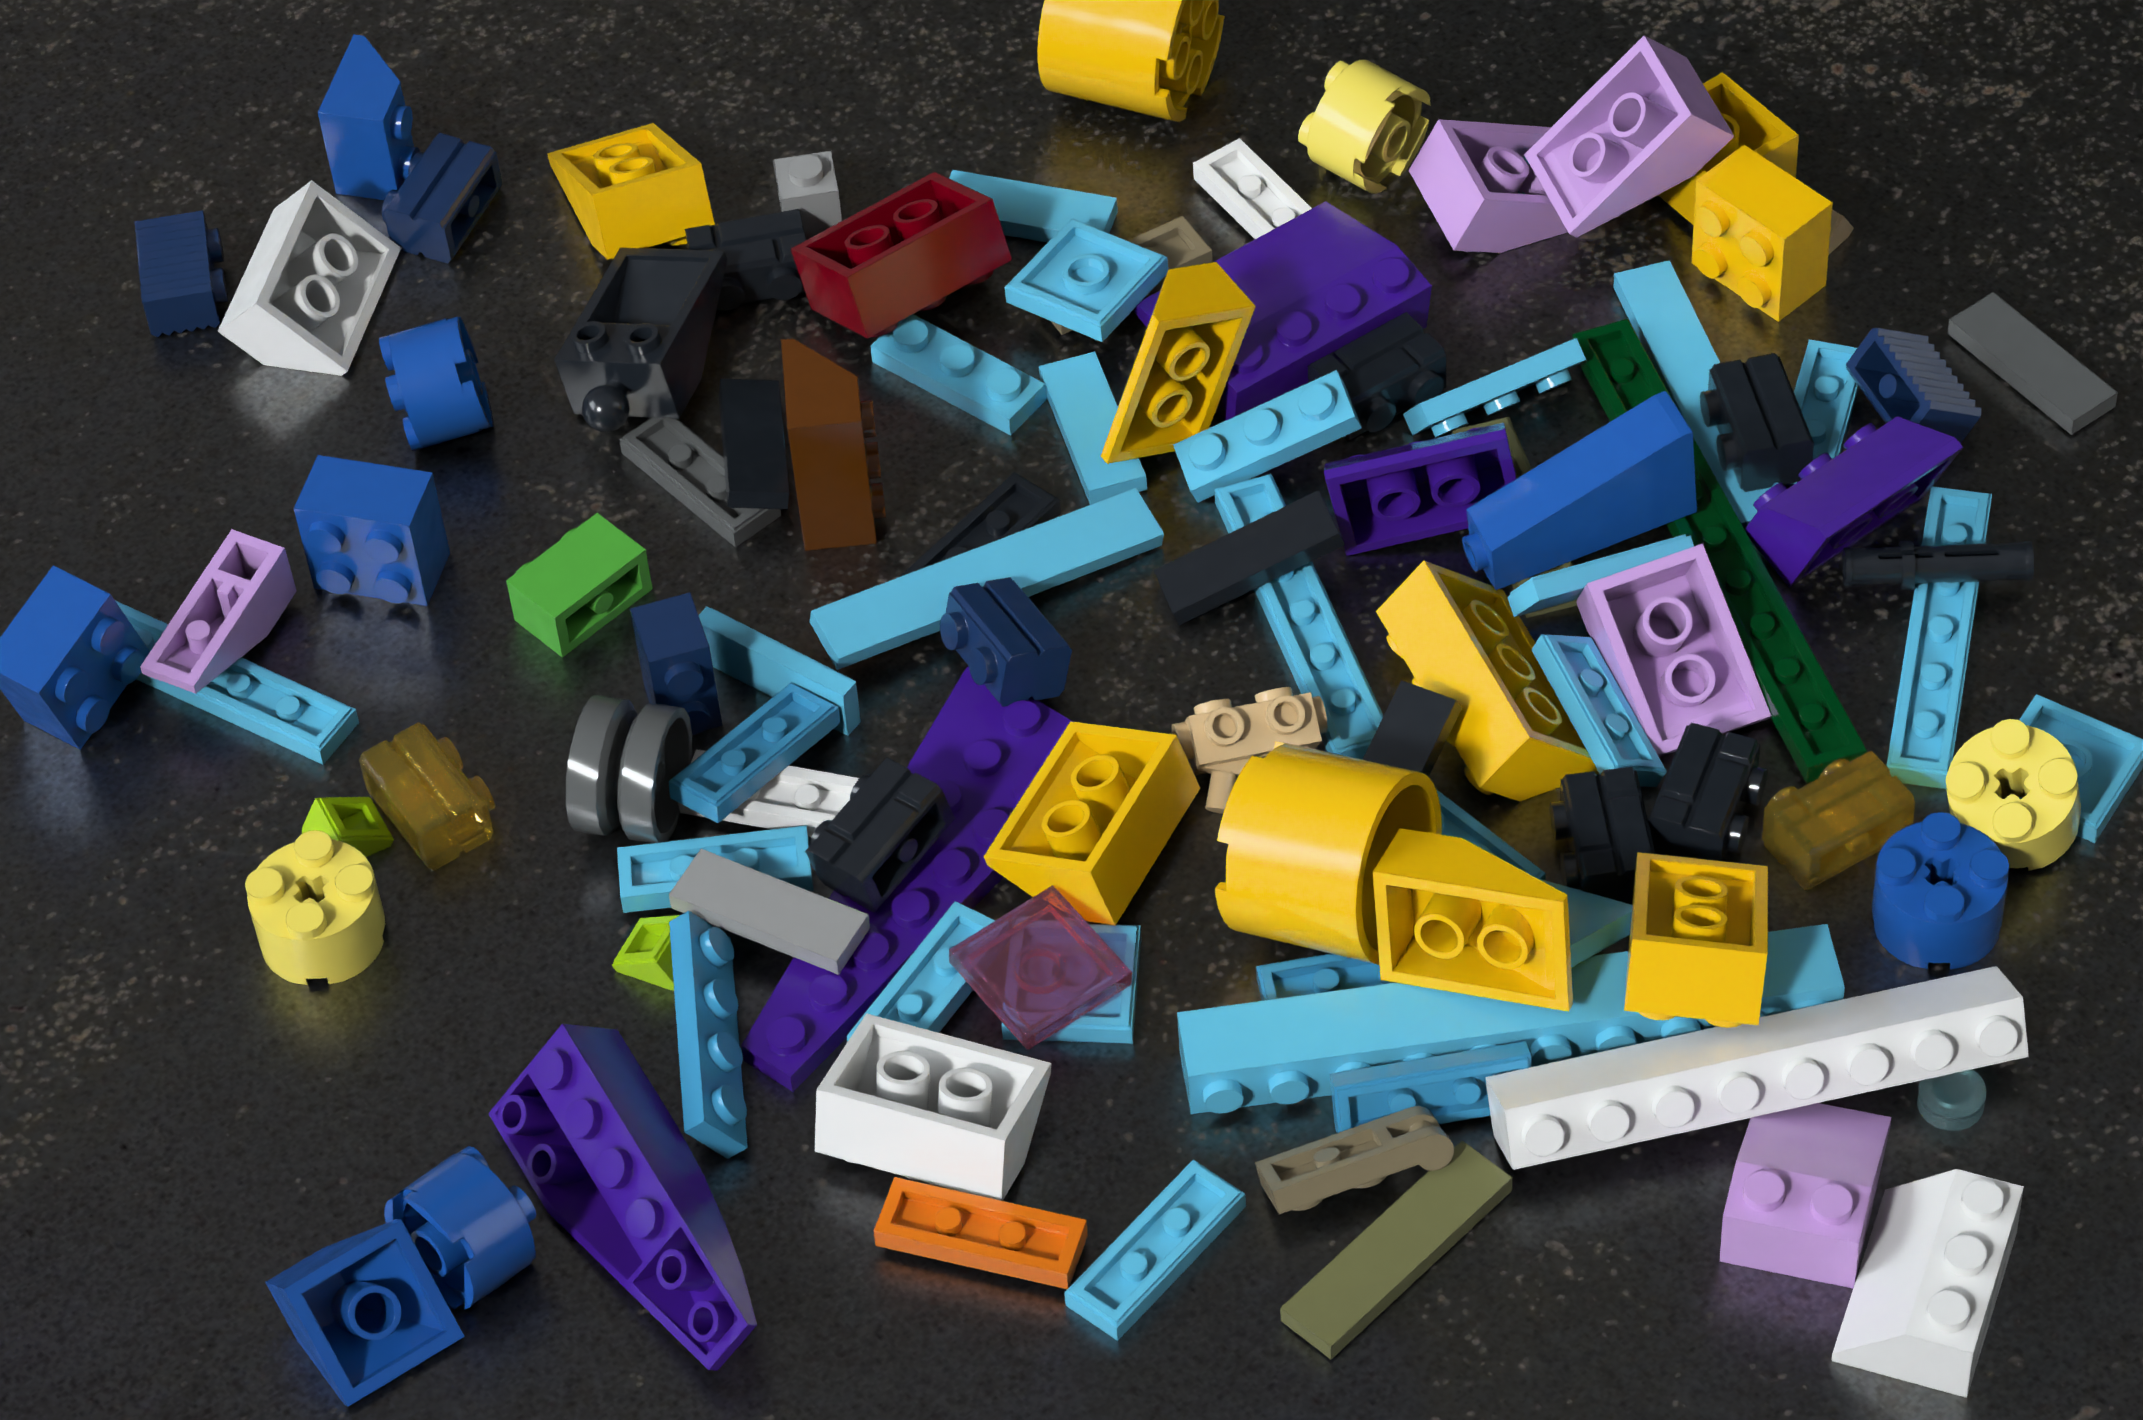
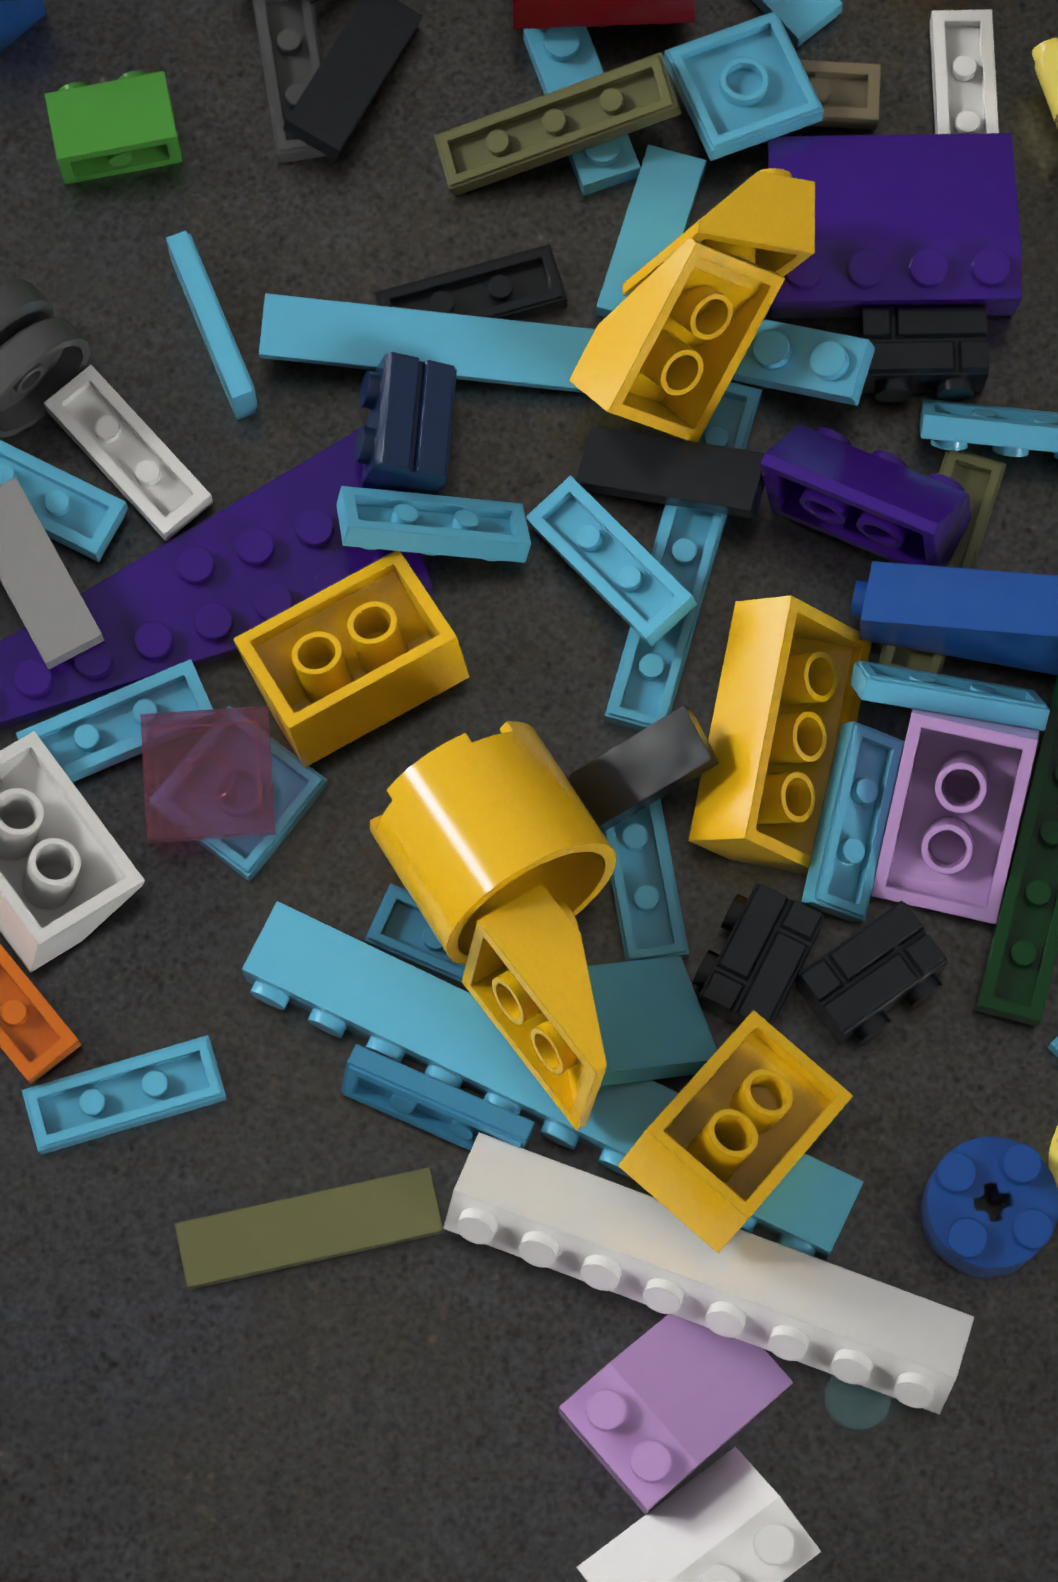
camera: 30 degrees right, 25 degrees up
dark blue brick [630,592,723,736] -> none
dark azure tile [669,683,840,823] -> none
reddish brown slope [781,338,886,551] -> none
black brick [805,757,955,913] -> none
tan brick [1171,687,1327,814] -> none
dark tan plate [1255,1106,1454,1214] -> none
clear yellow brick [1762,751,1915,890] -> none
none -> medium azure plate [336,486,531,563]
none -> olive tile [434,52,681,196]
none -> medium azure plate [526,475,697,647]
none -> yellow slope [569,238,785,442]

